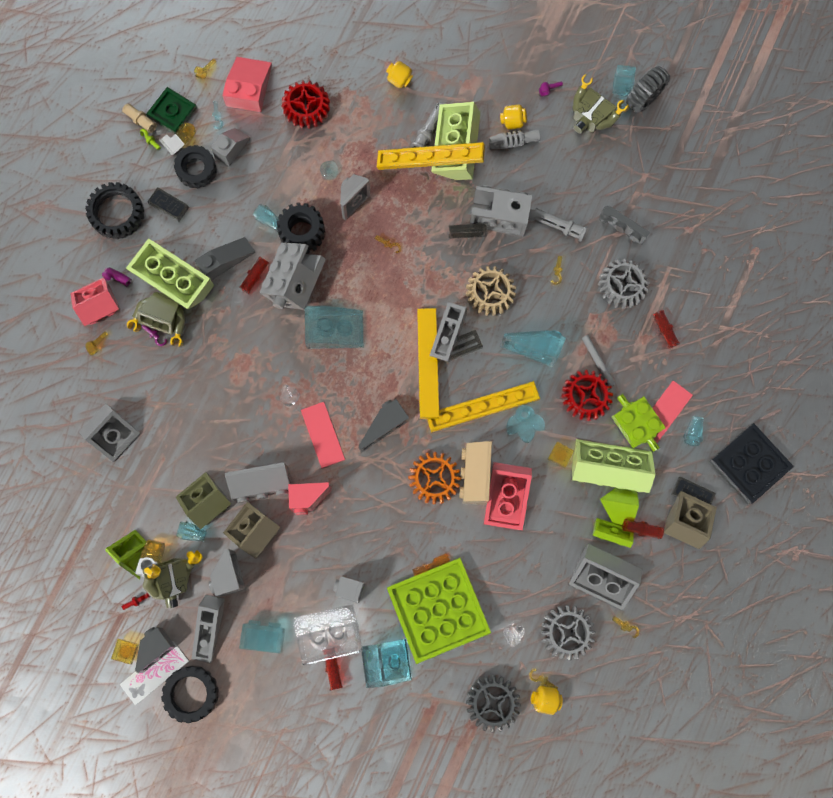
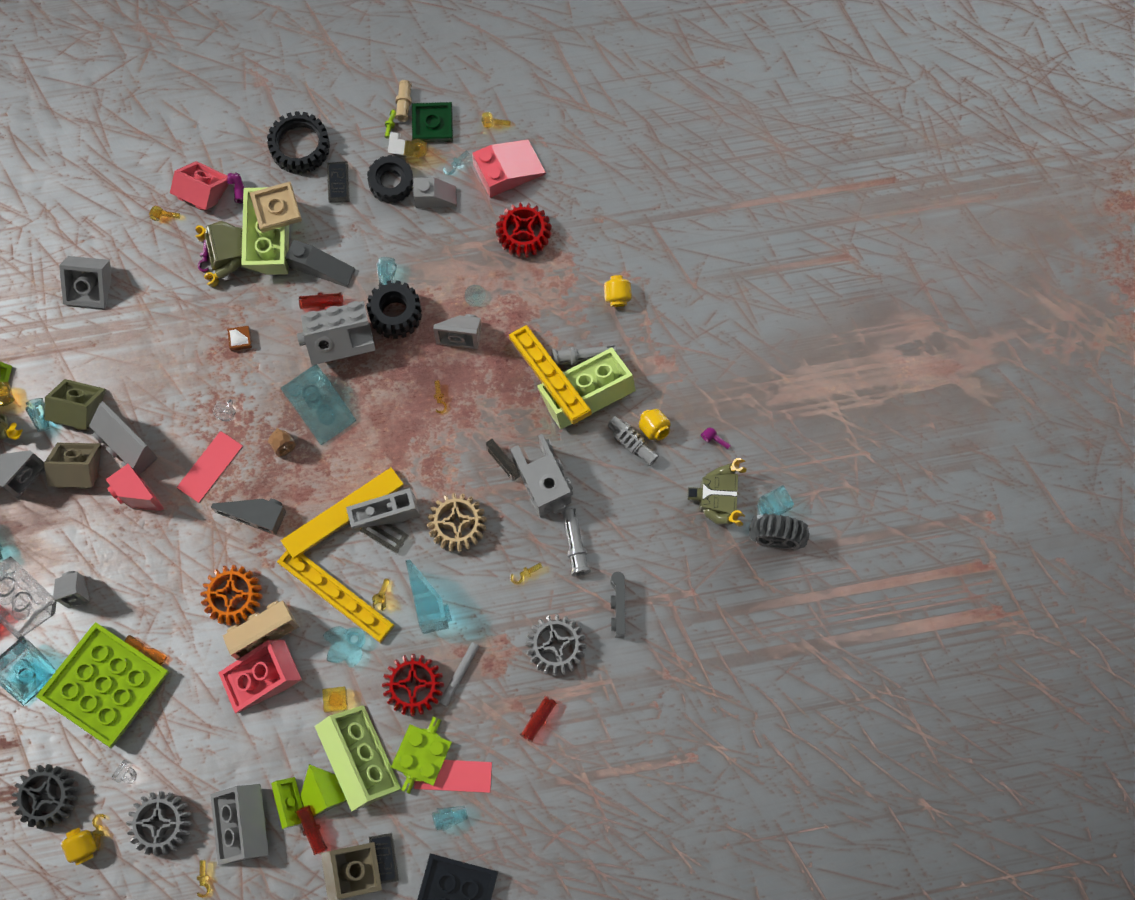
camera: 55 degrees right, 5 degrees down
none -> tile [227,326,252,351]
none -> tan tile [250,182,302,233]
none -> medium nougat rock [268,428,296,457]
none -> clear yellow hand [372,578,390,611]

